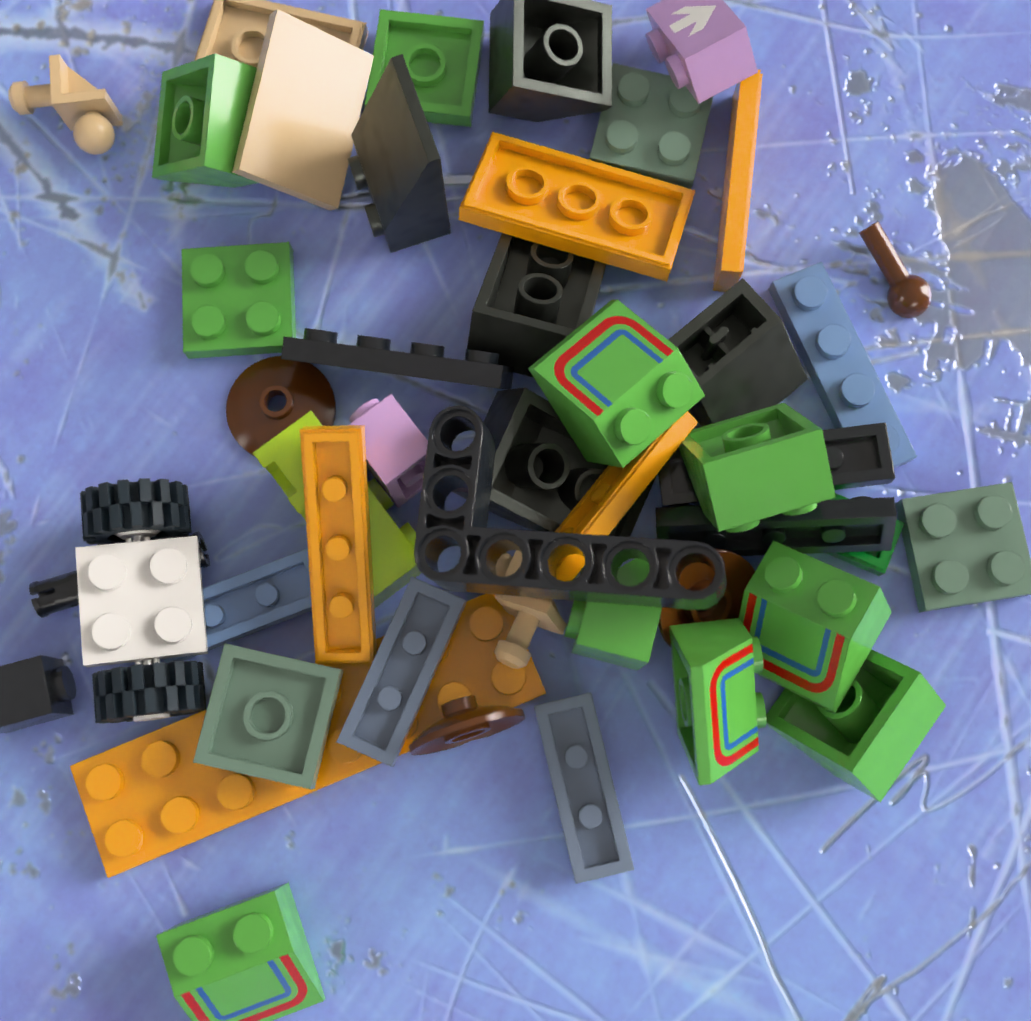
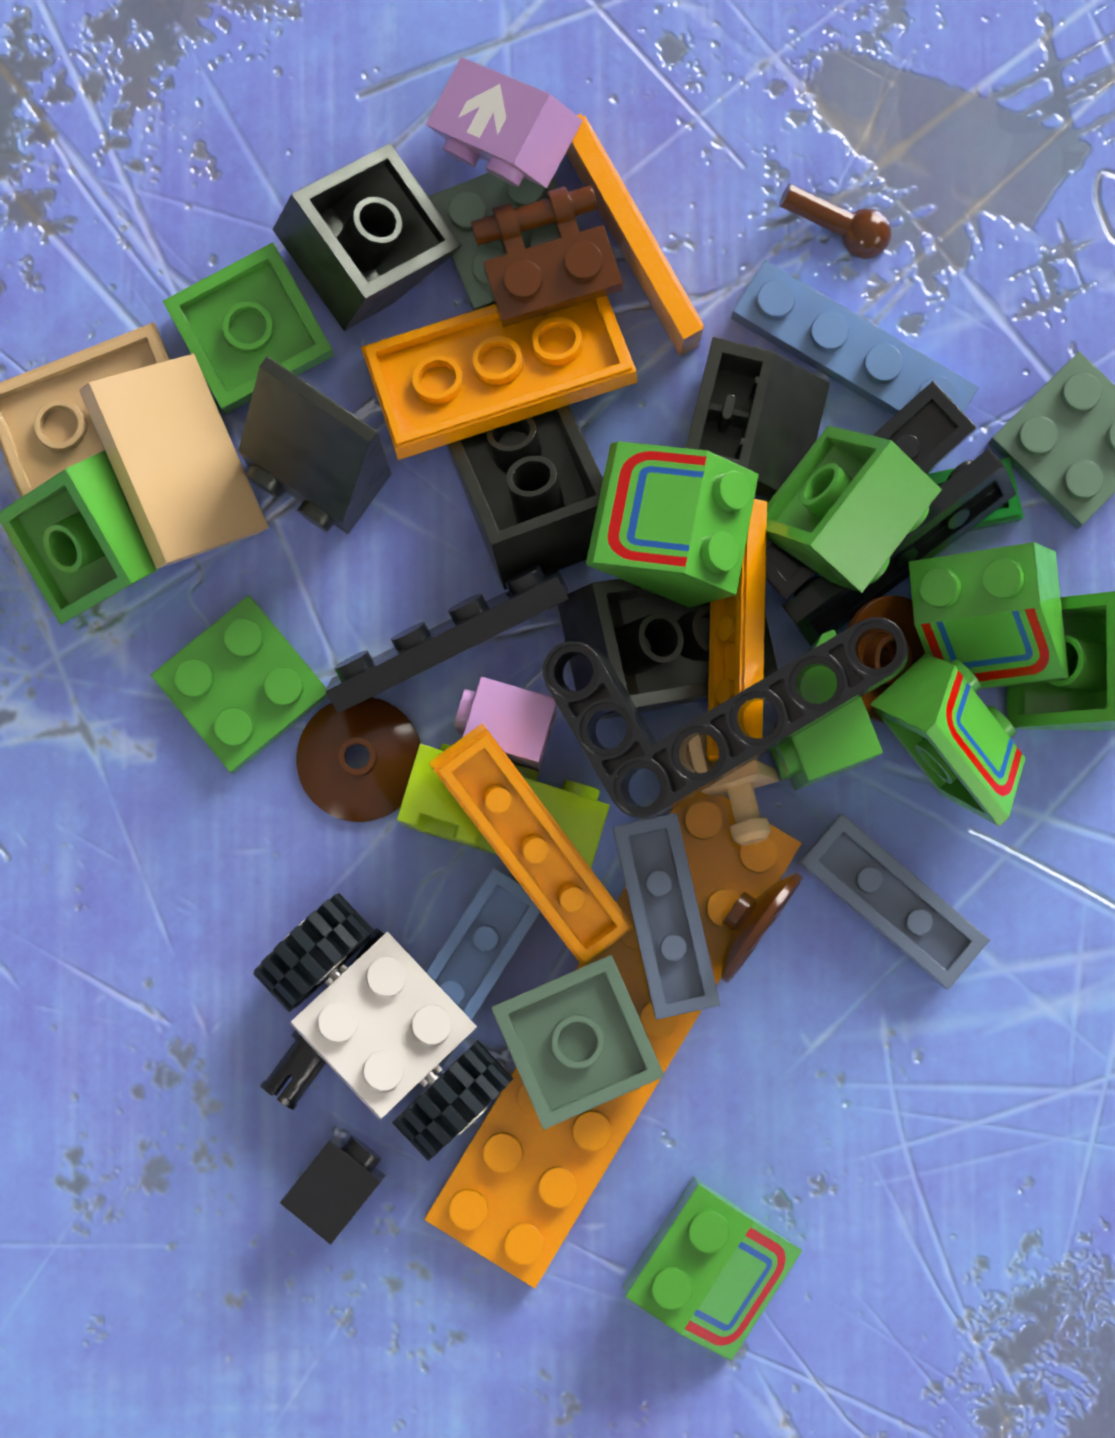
camera: 40 degrees left, 5 degrees up
none -> reddish brown plate [470,185,623,327]

